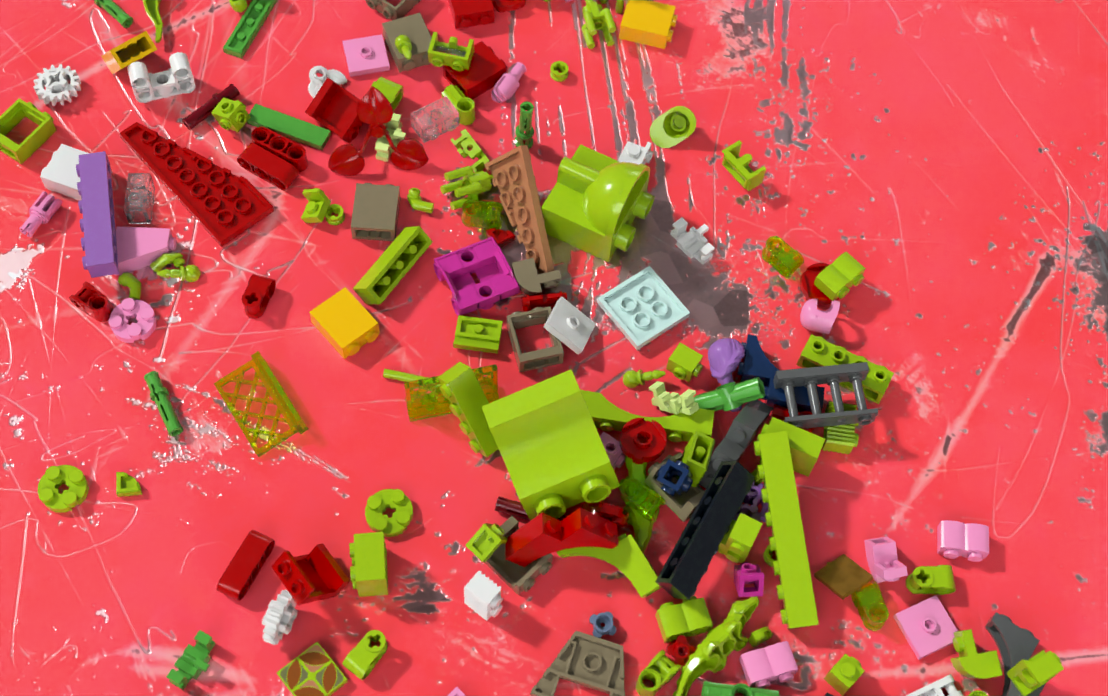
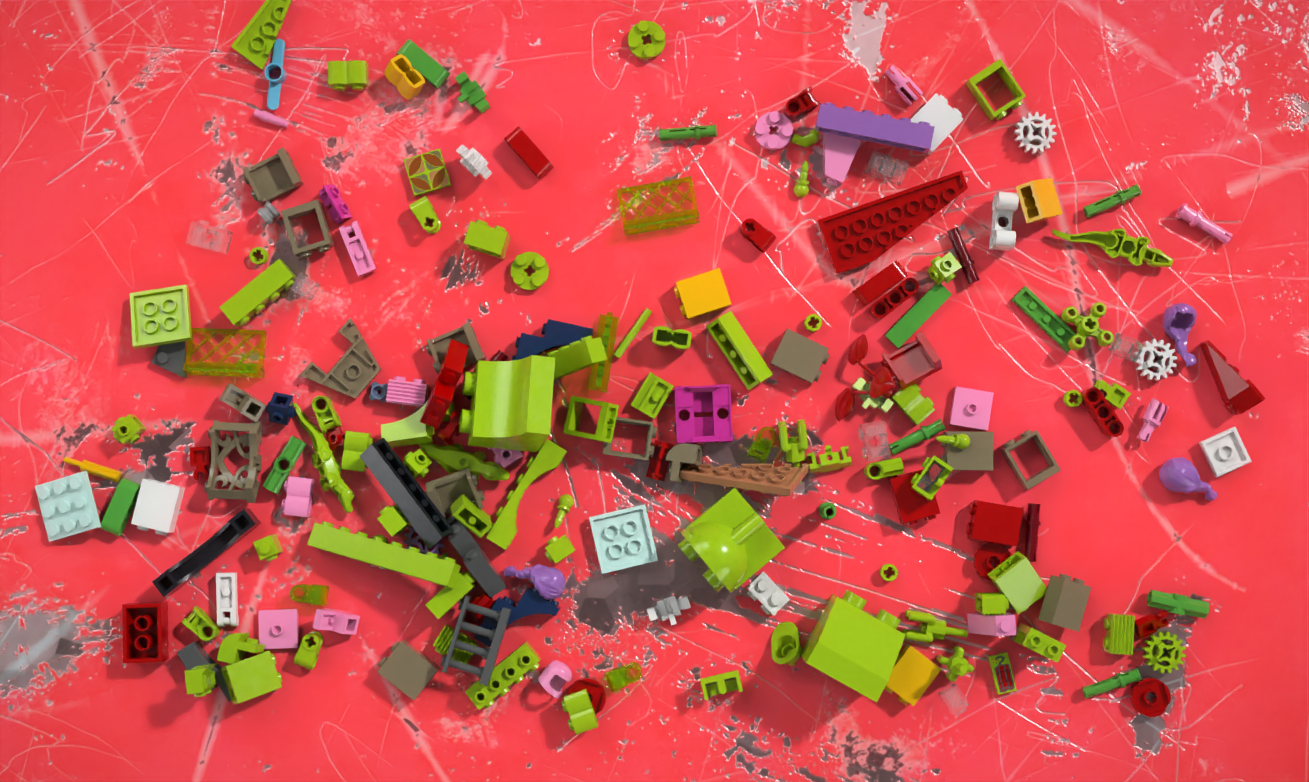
camera: 120 degrees right, 25 degrees up
lime tile [116,472,142,497] -> none
lime arm [150,252,185,273] -> none
red panel [271,543,350,605] -> none
lime bracket [301,188,331,223] -> none
white plate [308,66,347,99] -> none
lime arm [407,188,434,214] -> none
white brick [464,571,503,621] -> none
lime bracket [465,523,508,562] -> none
red tile [486,228,515,248] -> none
bright pink arm [491,62,527,103] -> none
white plate [544,297,596,355] -> none
red plate [619,418,667,464] -> none
clear neon green piece [620,478,666,522] -> none
yellowish green piece [649,381,699,415] -> none
dark blue brick [657,459,693,496] -> none
bright green piece [694,377,765,412] -> none
dark pink brick [734,562,764,597] -> none
lime tile [748,626,773,647] -> none
pearl gold piece [814,554,873,599] -> none
bright pink brick [937,520,989,562] -> none
none -> lime panel [221,650,282,705]
none -> dark tan brick [378,639,440,700]
none -> bright pink brick [386,376,429,407]
none -> lime brick [403,449,432,479]
none -> dark blue arch [512,319,594,361]
none -> lime window [563,396,619,443]
none -> lime brick [652,326,692,350]
none -> lime slope [801,590,906,702]
none -> bright green pin [888,419,946,455]

